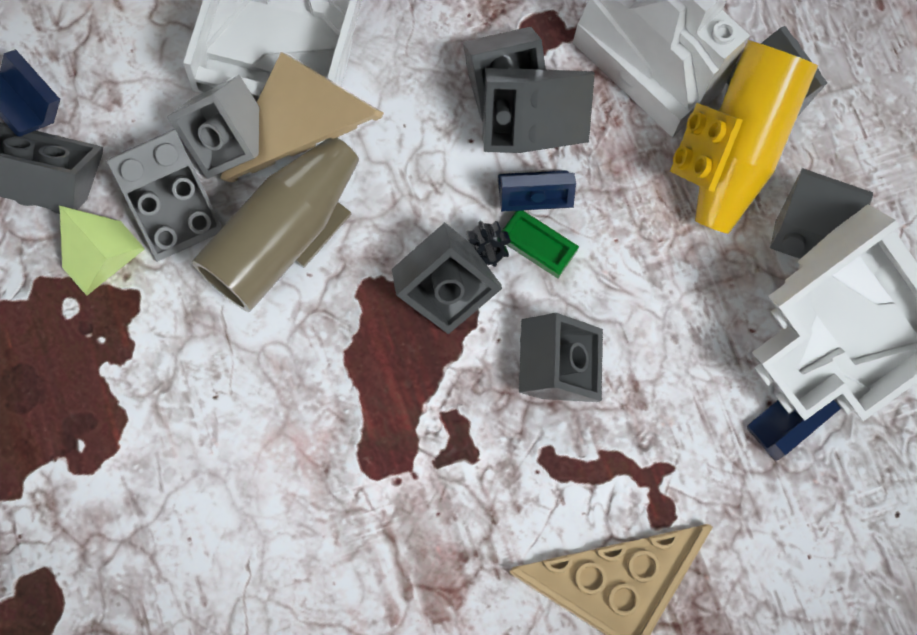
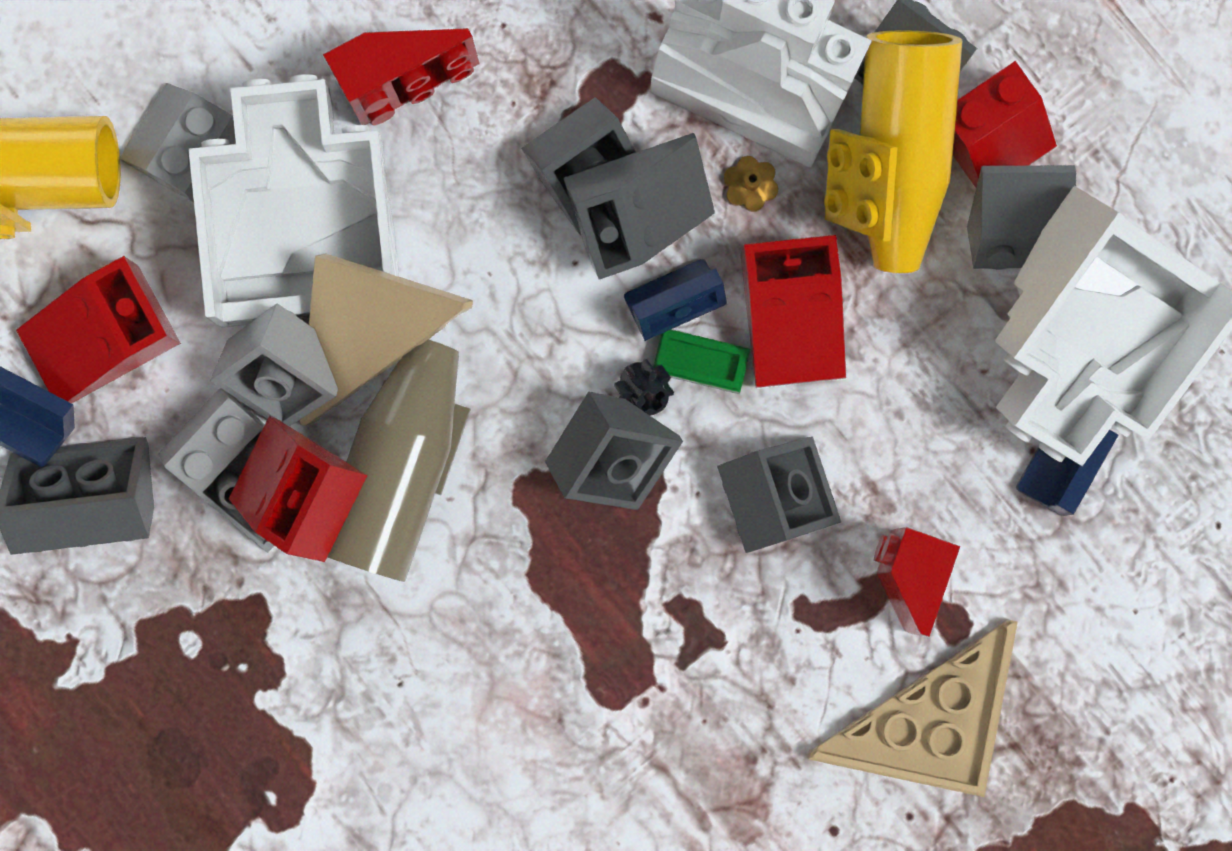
camera: 15 degrees left, 10 degrees up
yellowish green slope [59,206,144,296] -> none
none -> red slope [16,256,181,404]
none -> red slope [229,415,367,562]
none -> pearl gold plant [723,156,779,212]
none -> red slope [740,235,846,388]
none -> red slope [874,527,960,637]
none -> red slope [952,61,1057,188]

